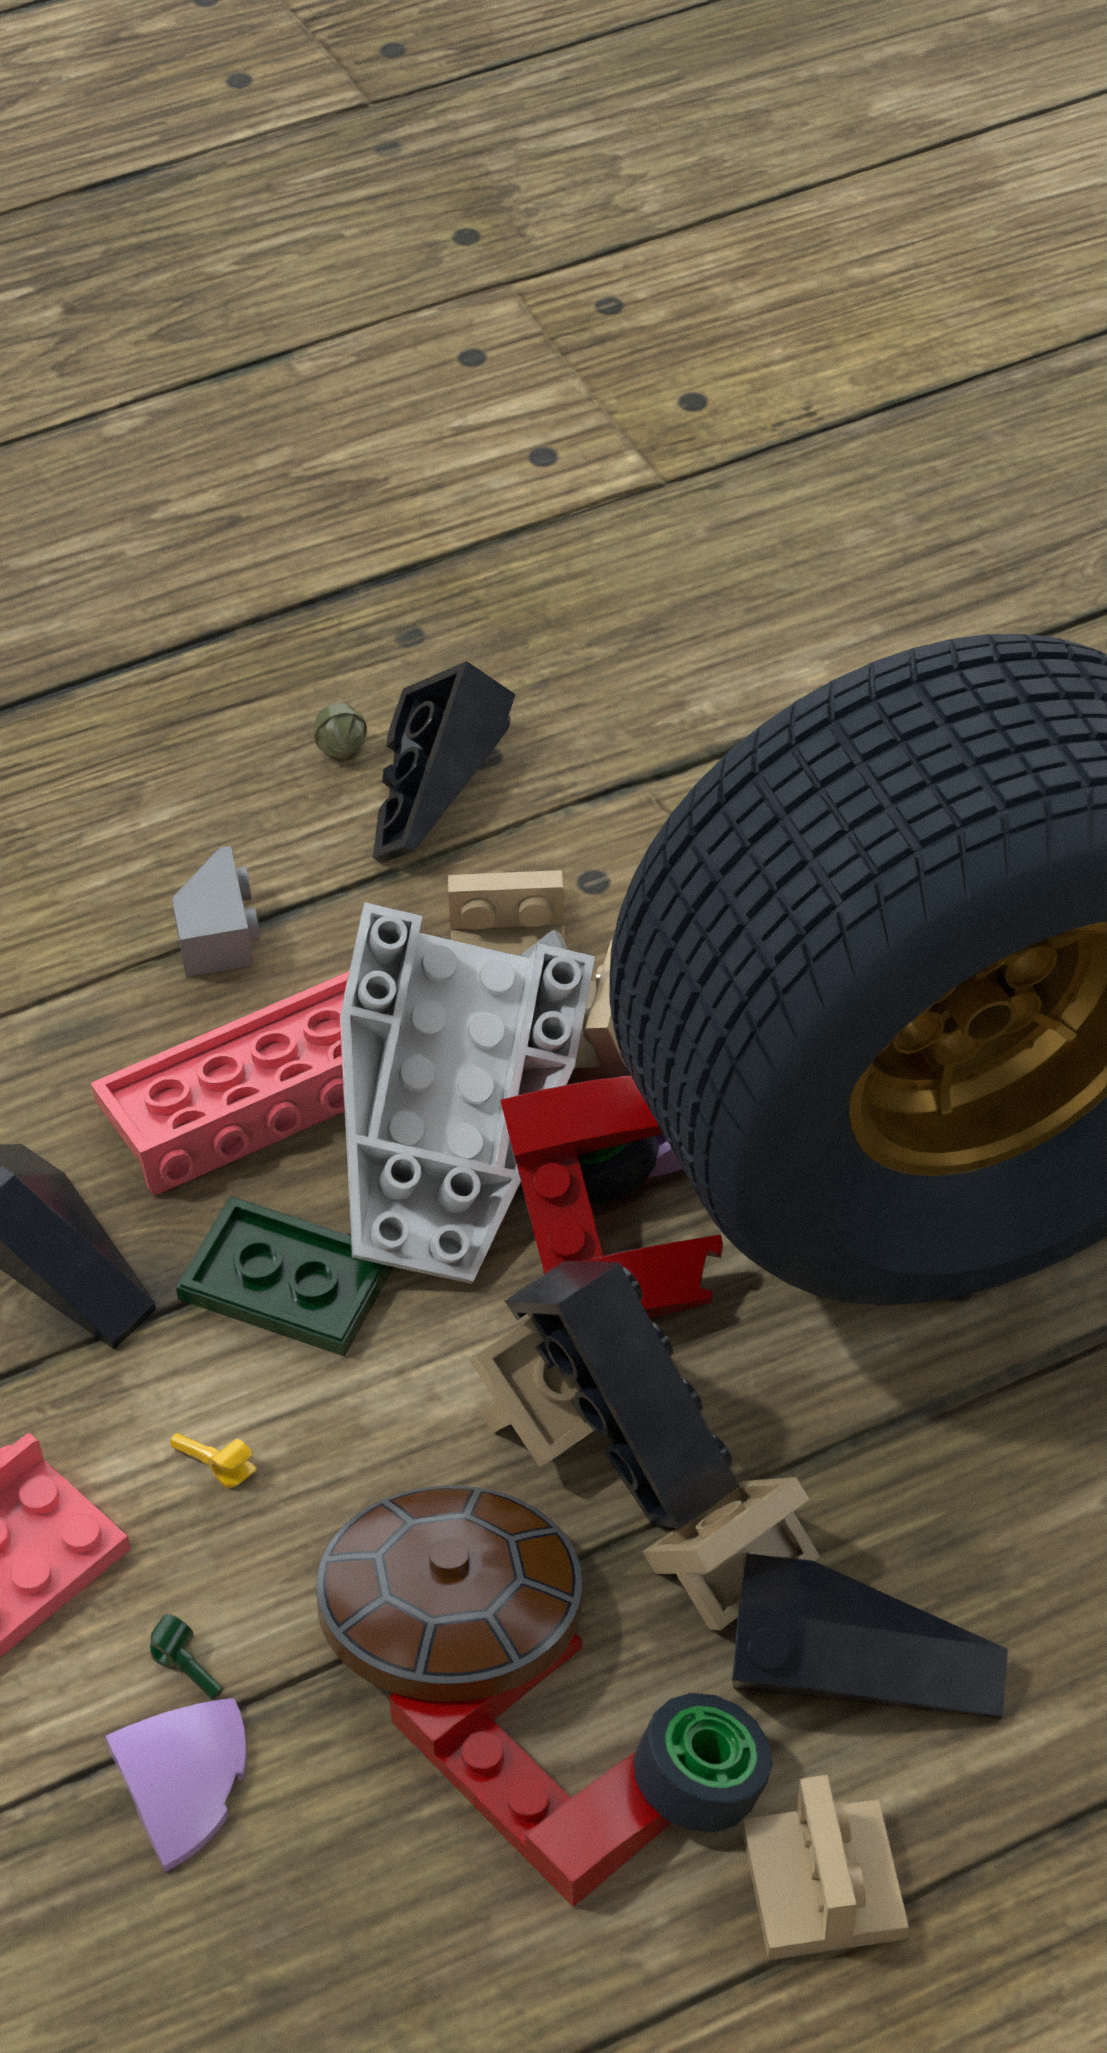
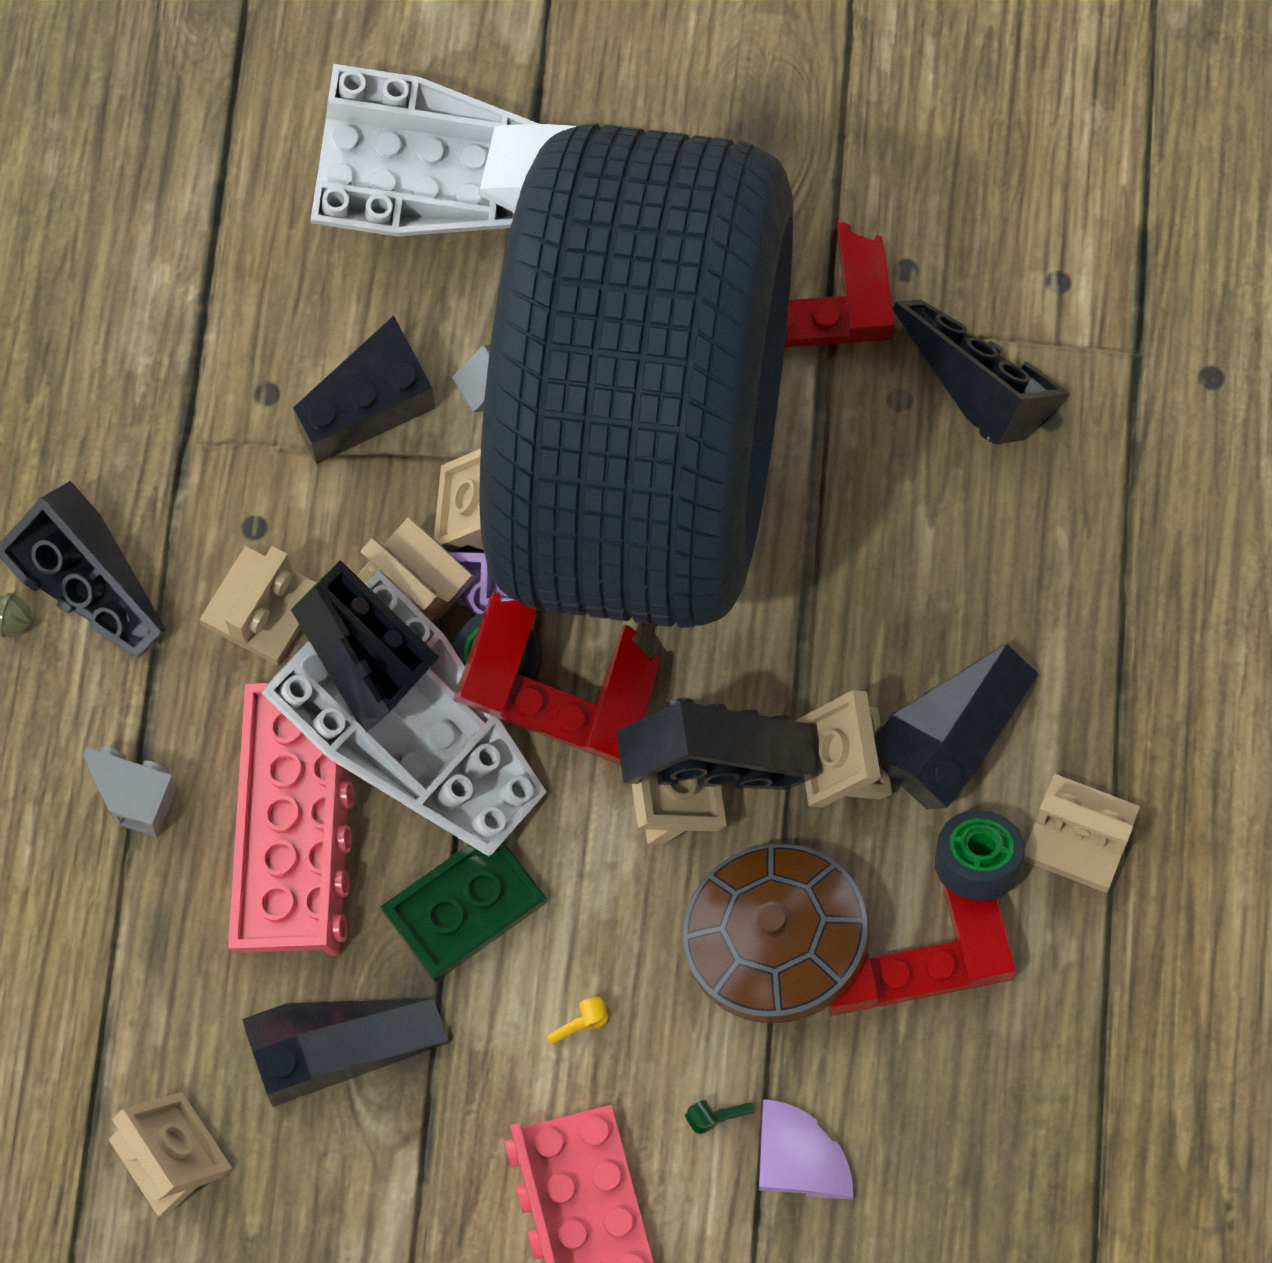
camera: 60 degrees left, 20 degrees up
none -> black wedge [291,560,439,733]

